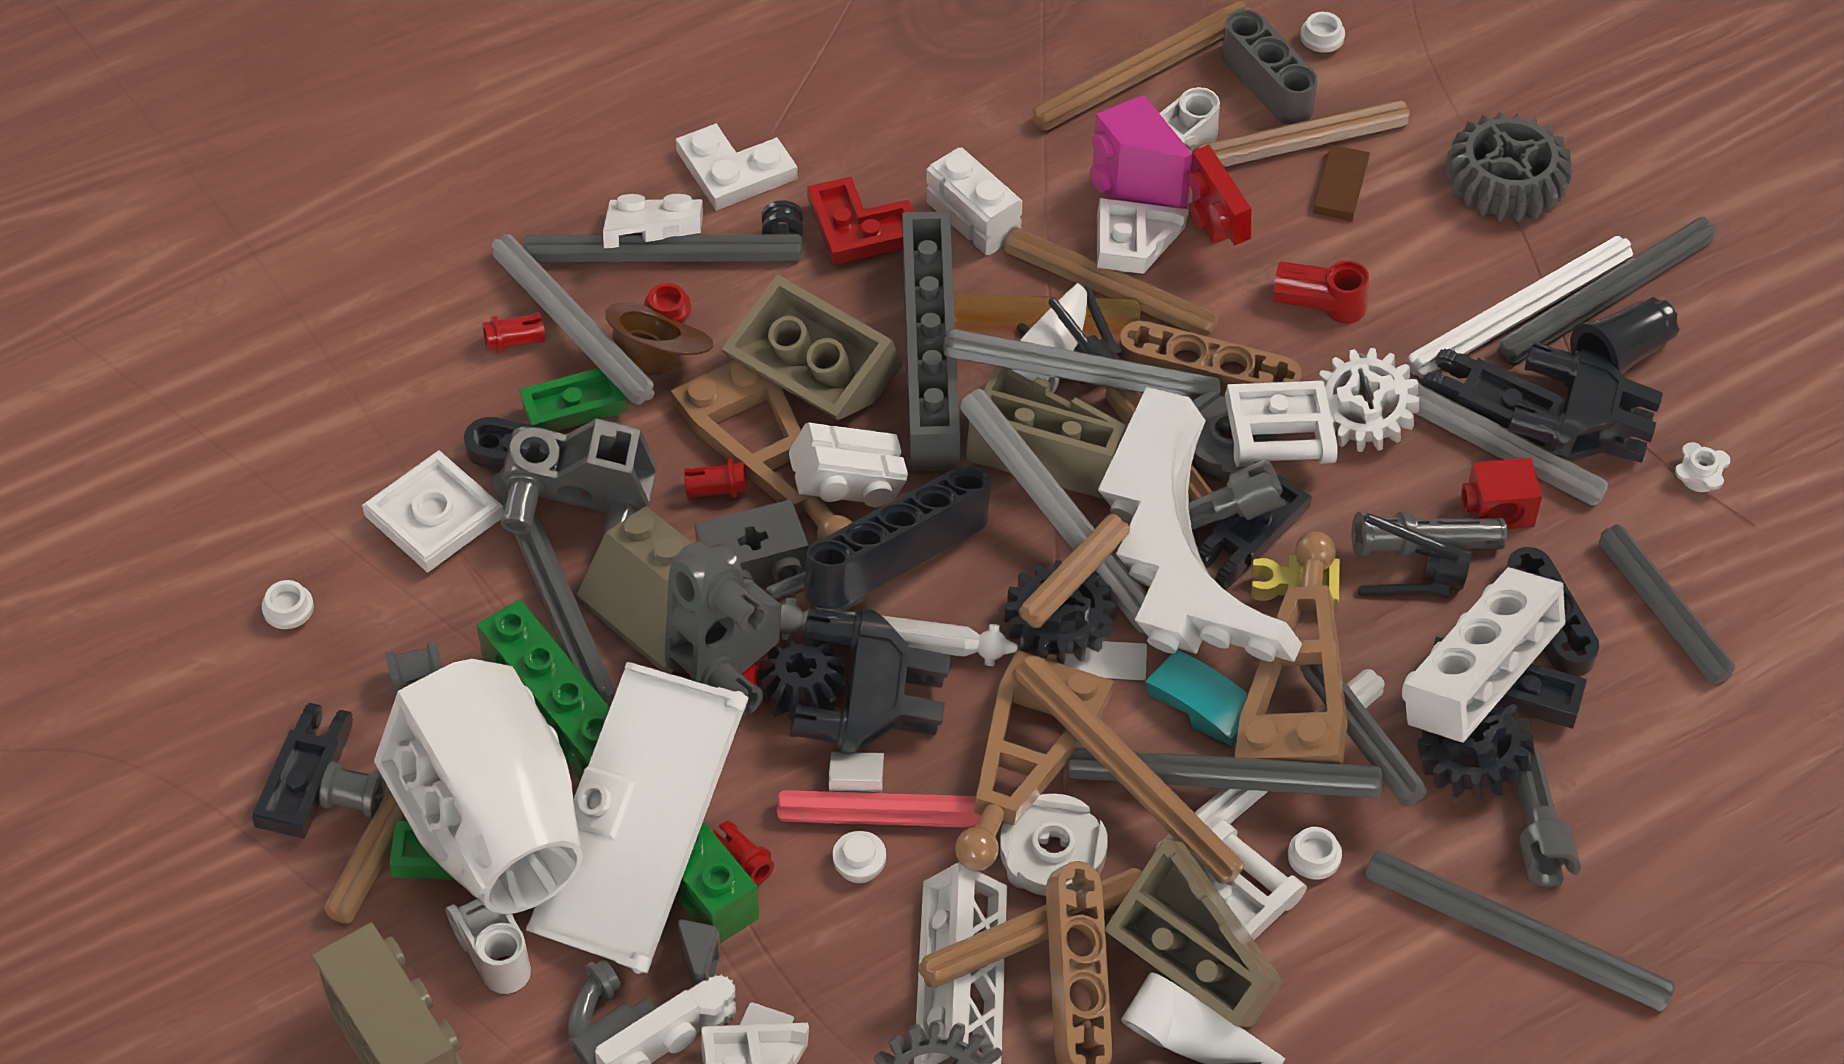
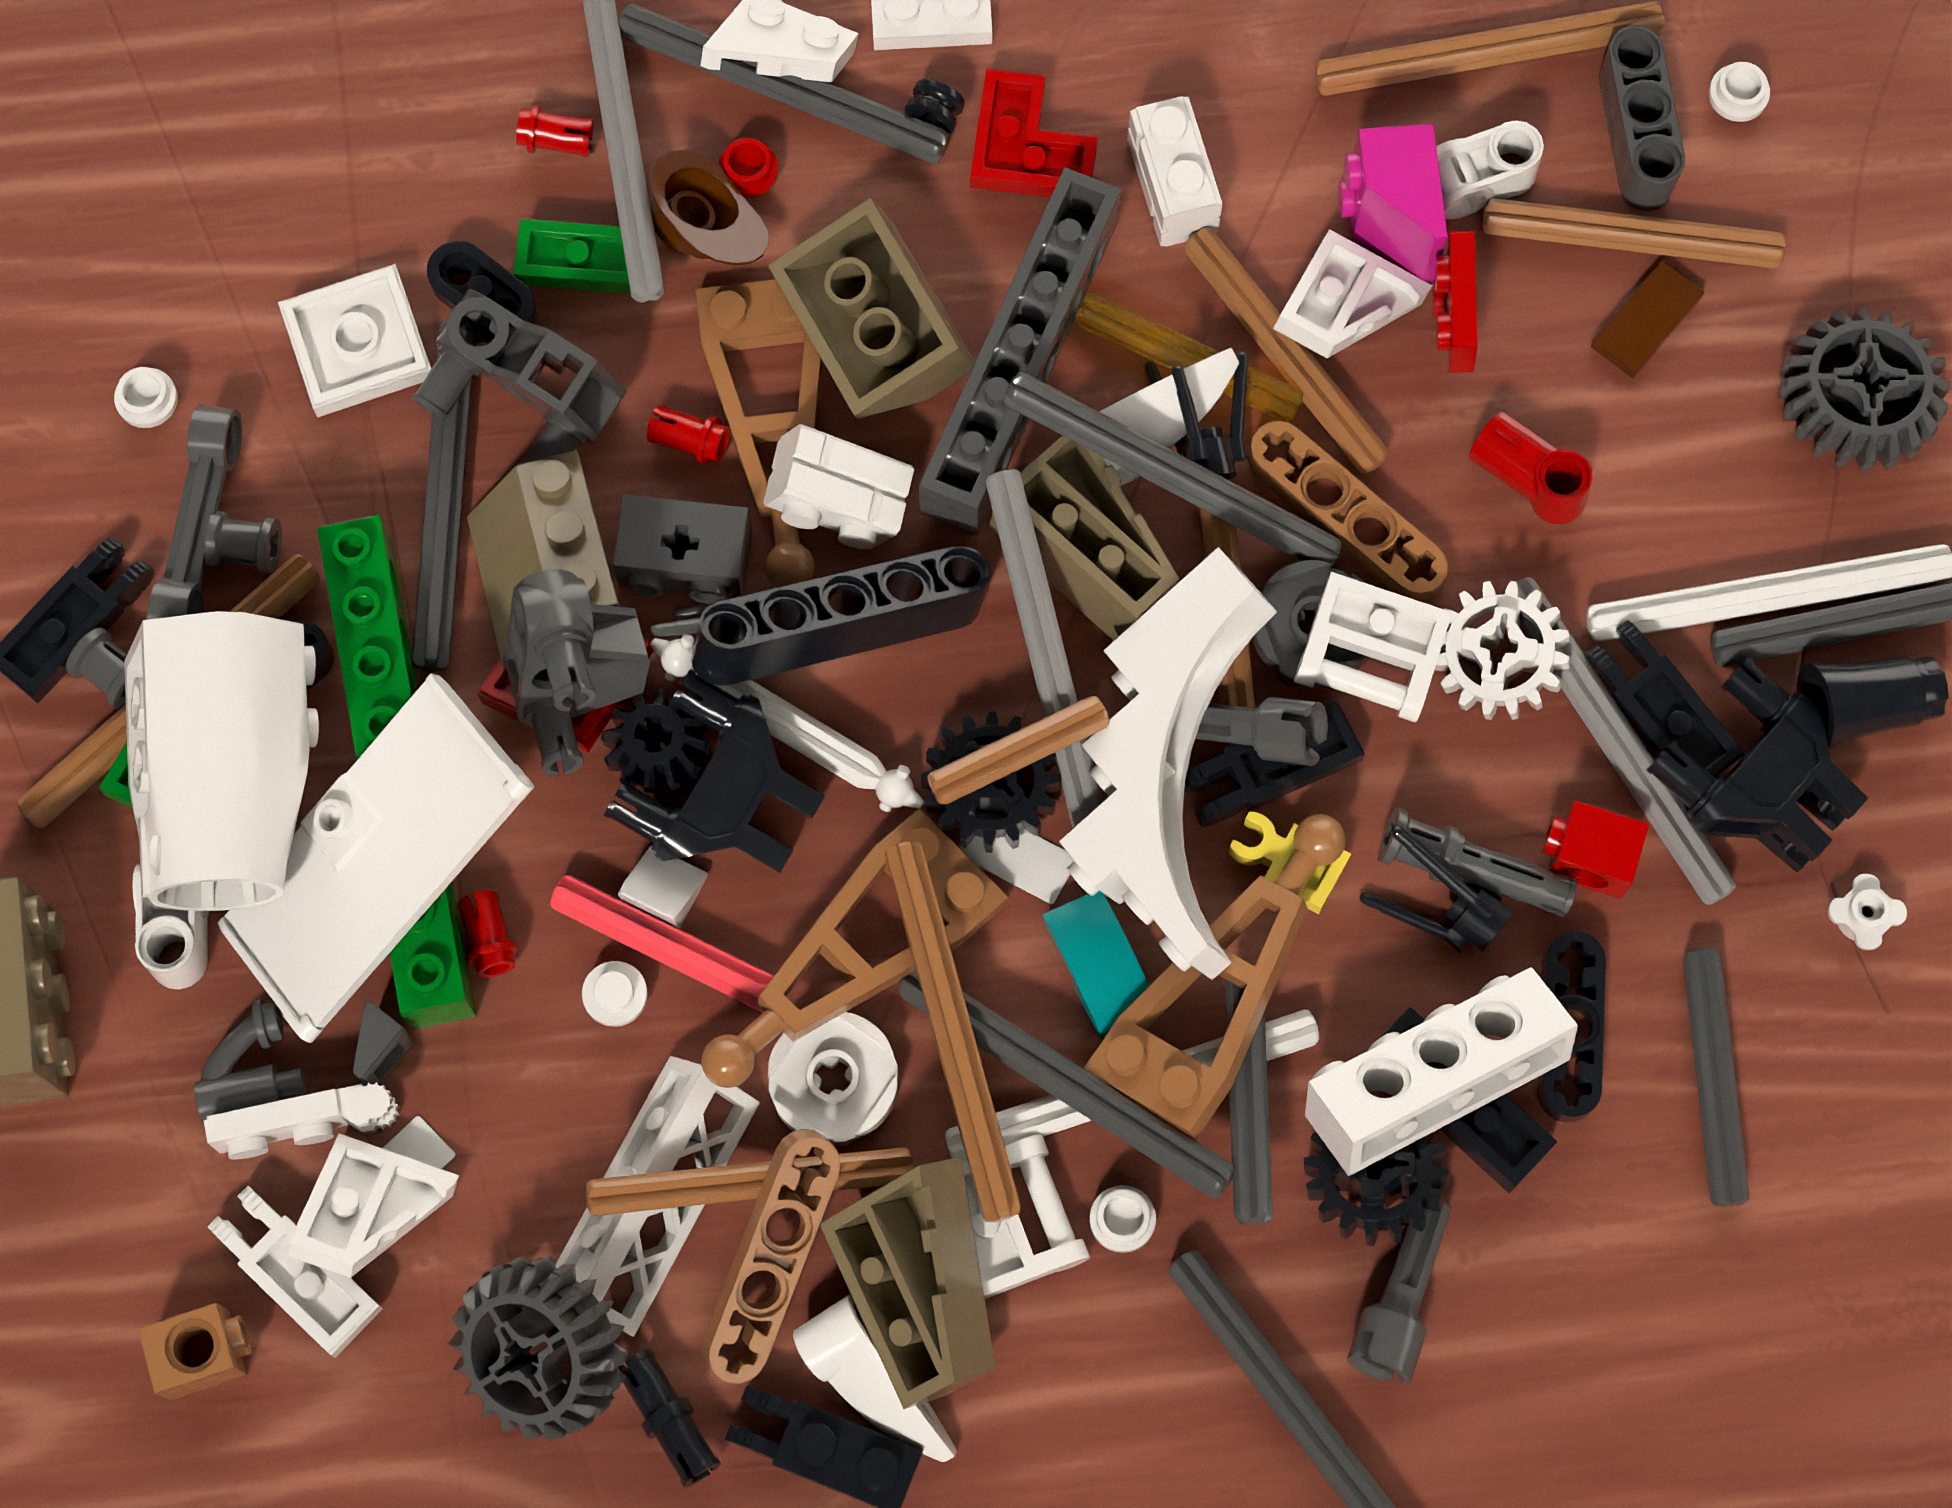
camera: 25 degrees right, 20 degrees up
none -> dark grey piece [147,405,242,620]

